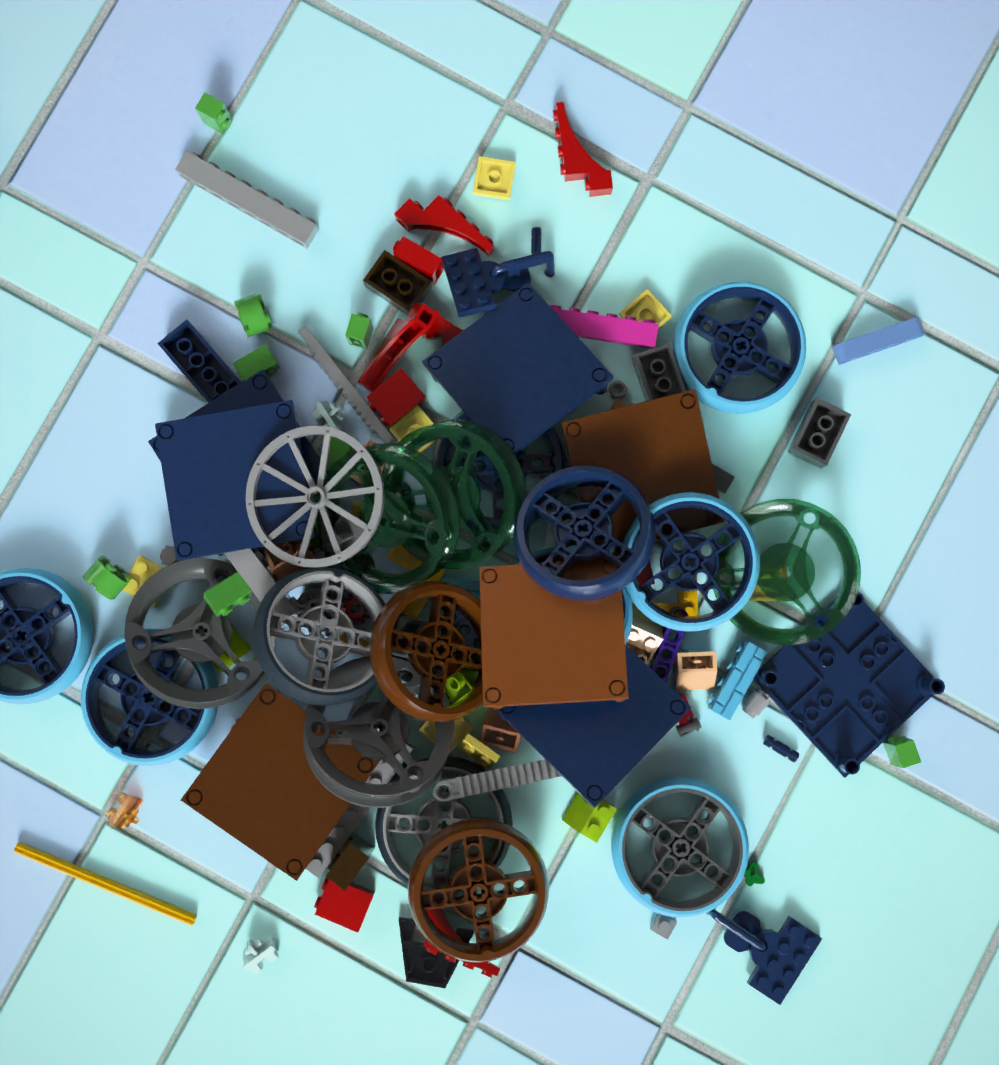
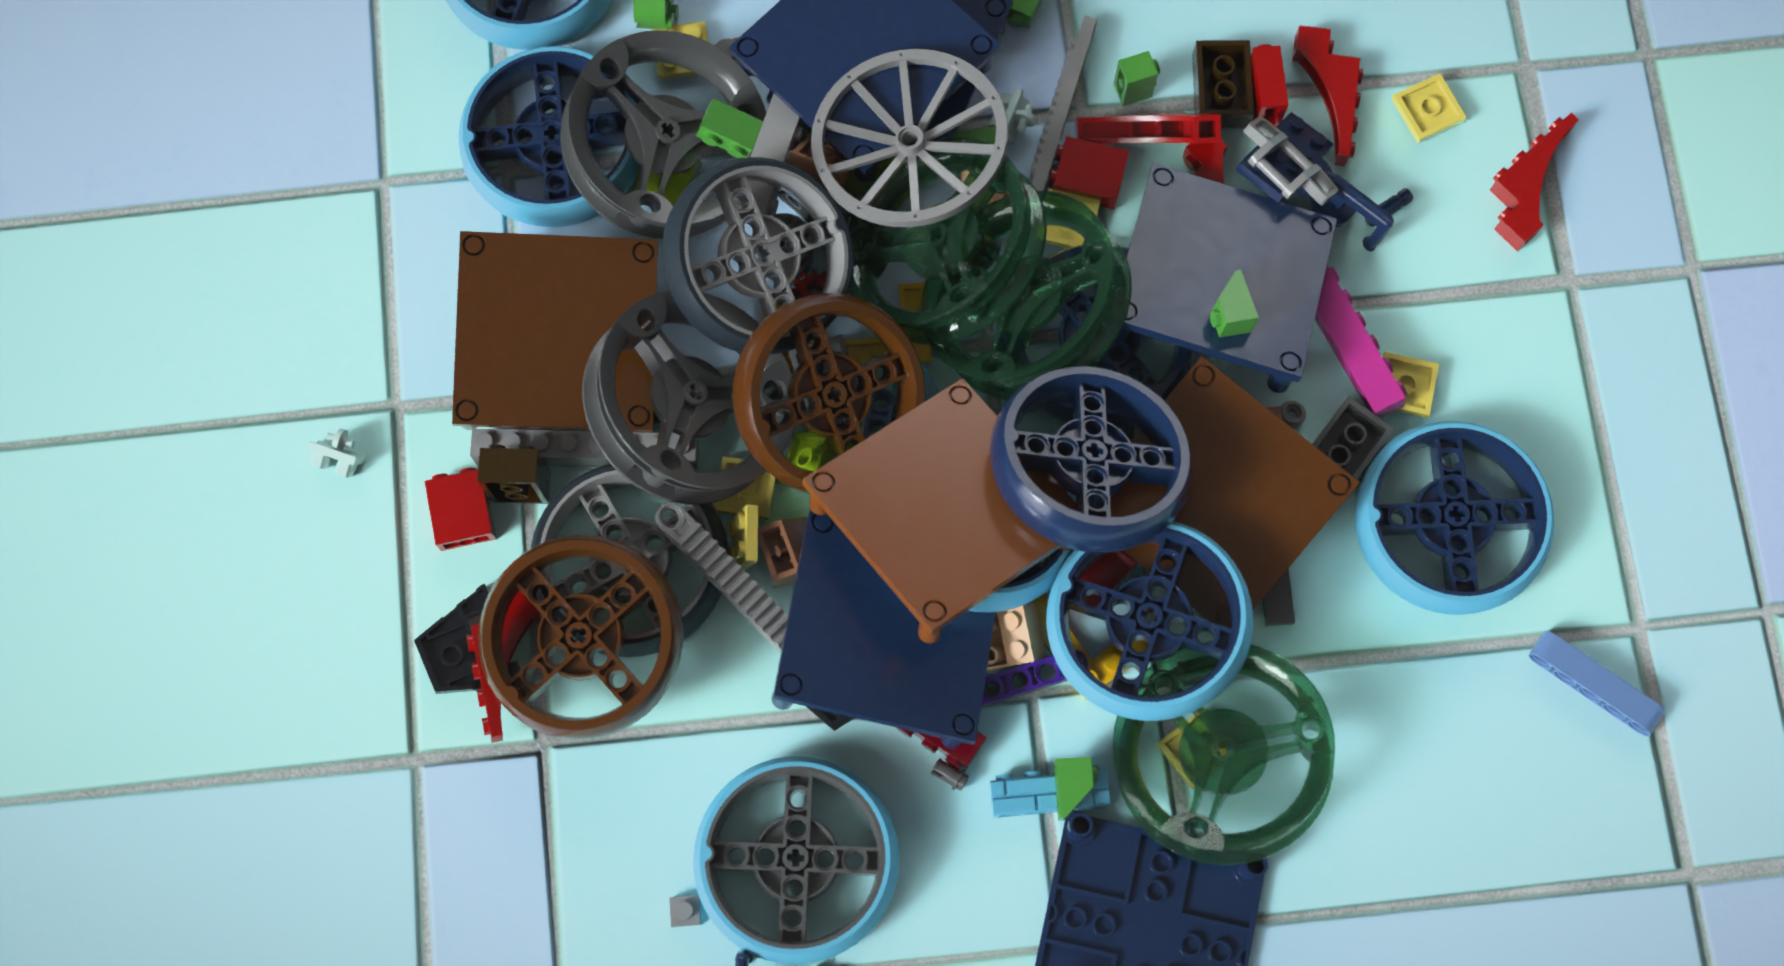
camera: 60 degrees right, 10 degrees down
yellow axle [14,842,197,926] -> none
clear orange hips [106,792,143,829] -> none
dark grey shield [329,516,367,552] -> none
lime slope [562,792,617,843] -> none
light nougat slope [674,650,717,691] -> none
light grey brick [742,690,770,719] -> none
dark blue axle [763,735,799,763] -> none
dark grey brick [787,398,852,468] -> none
none -> bright green slope [1054,757,1098,821]
none -> bright green slope [1210,270,1259,338]
none -> light grey bar [1243,116,1339,205]

